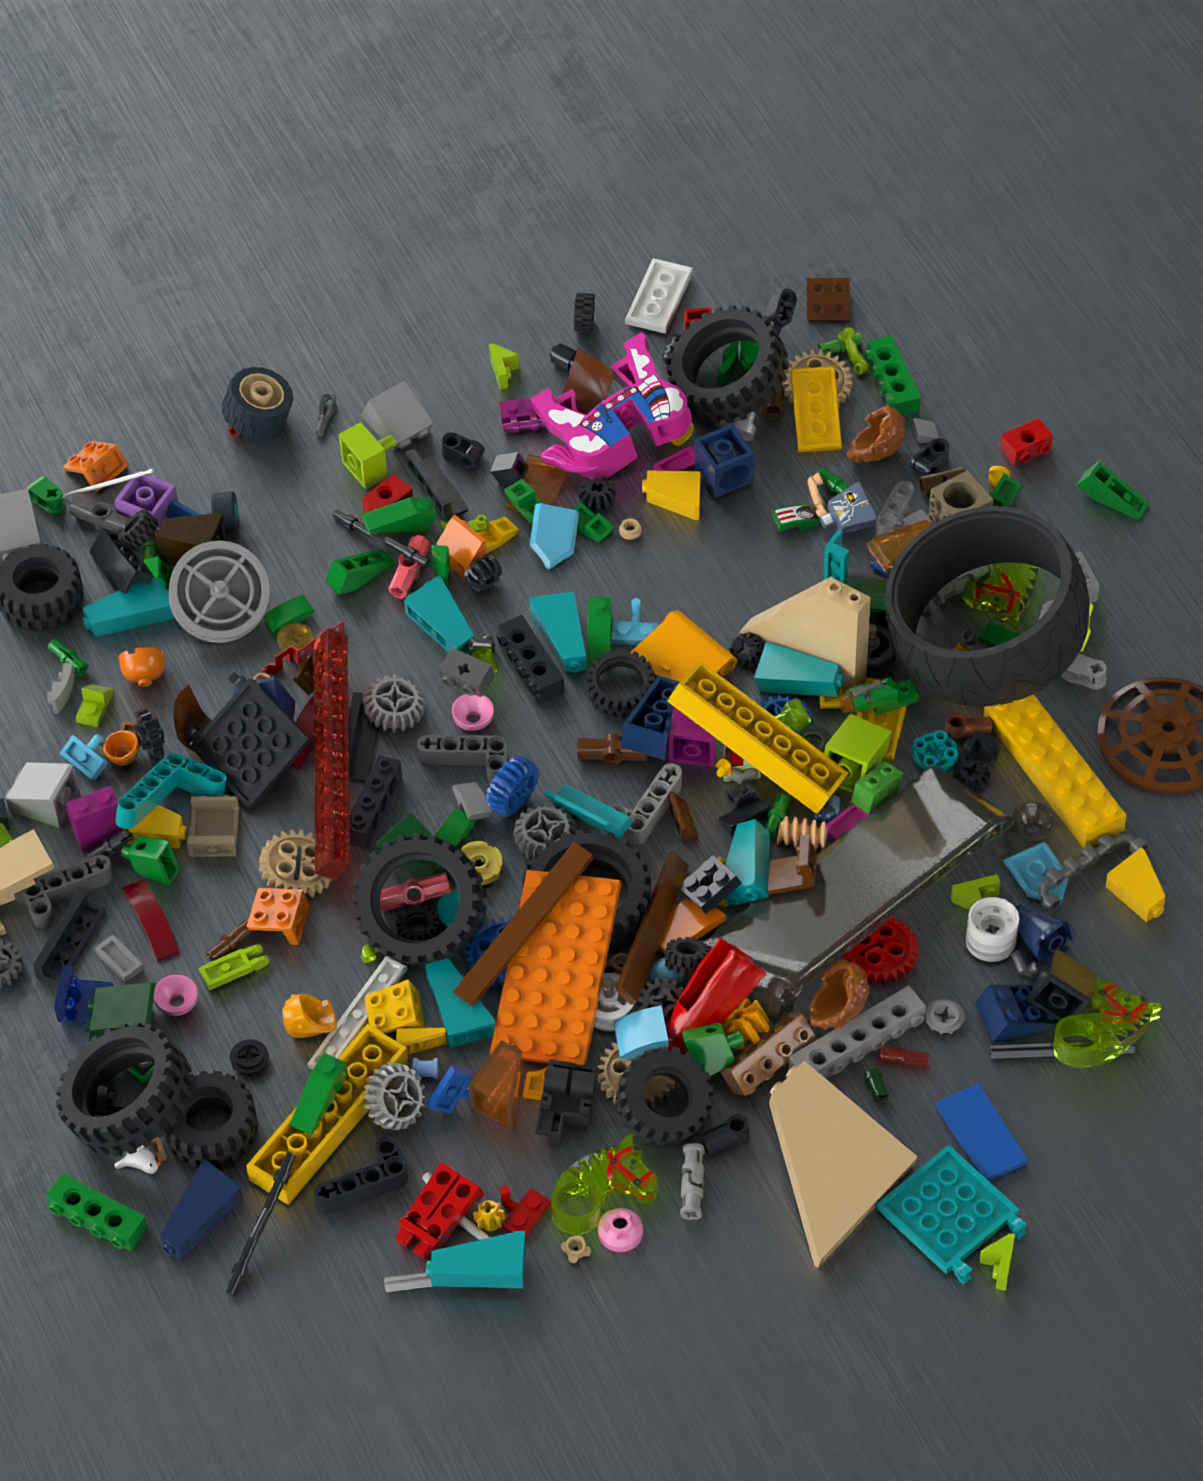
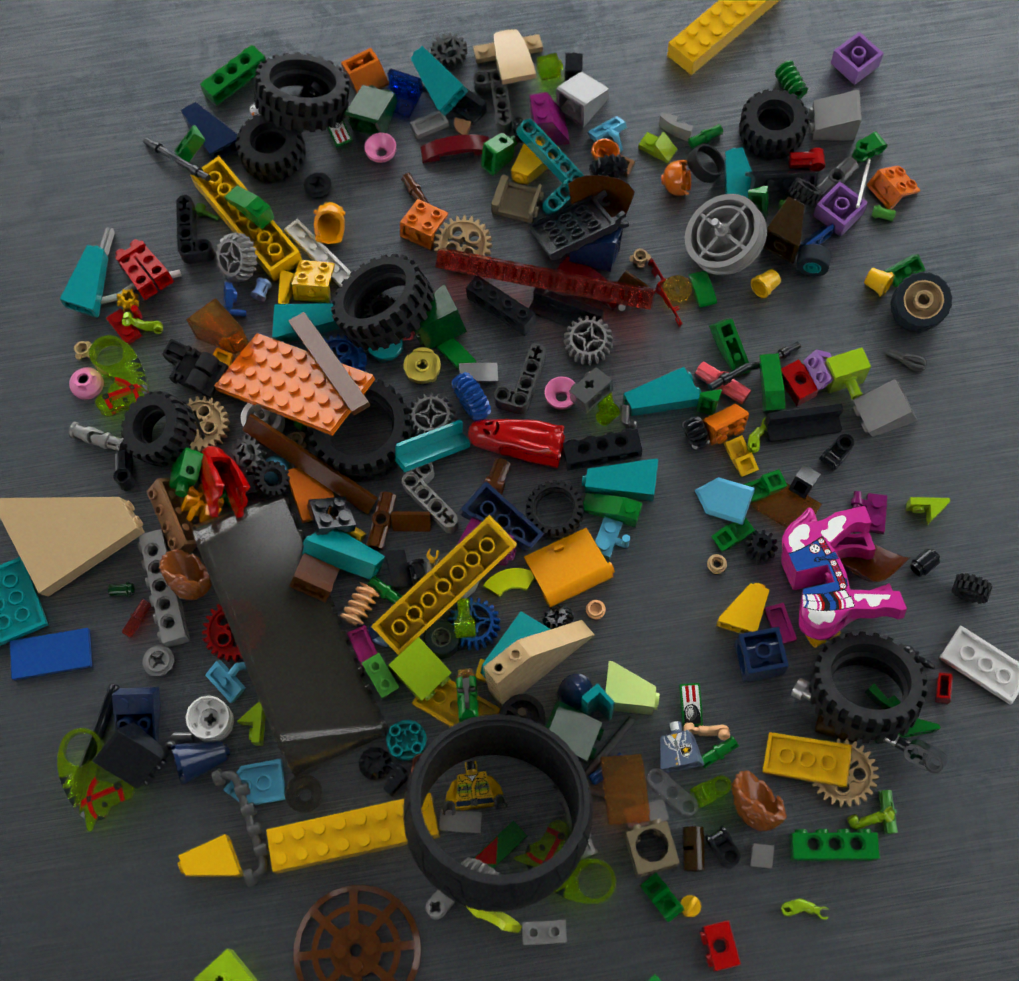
camera: 110 degrees right, 15 degrees up
lime hinge [199,944,269,991] -> none
medium azure slope [614,1006,669,1060] -> none
reddish brown bracket [806,277,850,321] -> none
none -> lime arm [122,312,163,334]
none -> green slope [175,125,205,162]
none -> bright green hand [195,203,219,220]
none -> medium azure plate [205,660,251,703]
none -> orange slope [341,48,390,94]
none -> reddish brown piece [366,491,397,551]
none -> teal slope [410,46,468,116]
none -> medium nougat tile [454,118,472,135]
none -> red piece [468,419,565,469]
none -> light nougat plate [586,600,606,620]
none -> yellowish green slope [605,661,660,715]
none -> black tyre [687,144,725,183]
none -> clear neon green piece [690,775,731,809]
none -> yellow piece [751,269,781,298]
none -> lime arm [781,899,829,920]
none -> red piece [789,148,825,172]
none -> medium lavender bracket [803,349,834,390]
none -> yellow piece [864,268,894,296]
none -> bright green pin [871,205,896,222]
none -> green slope [884,254,925,287]

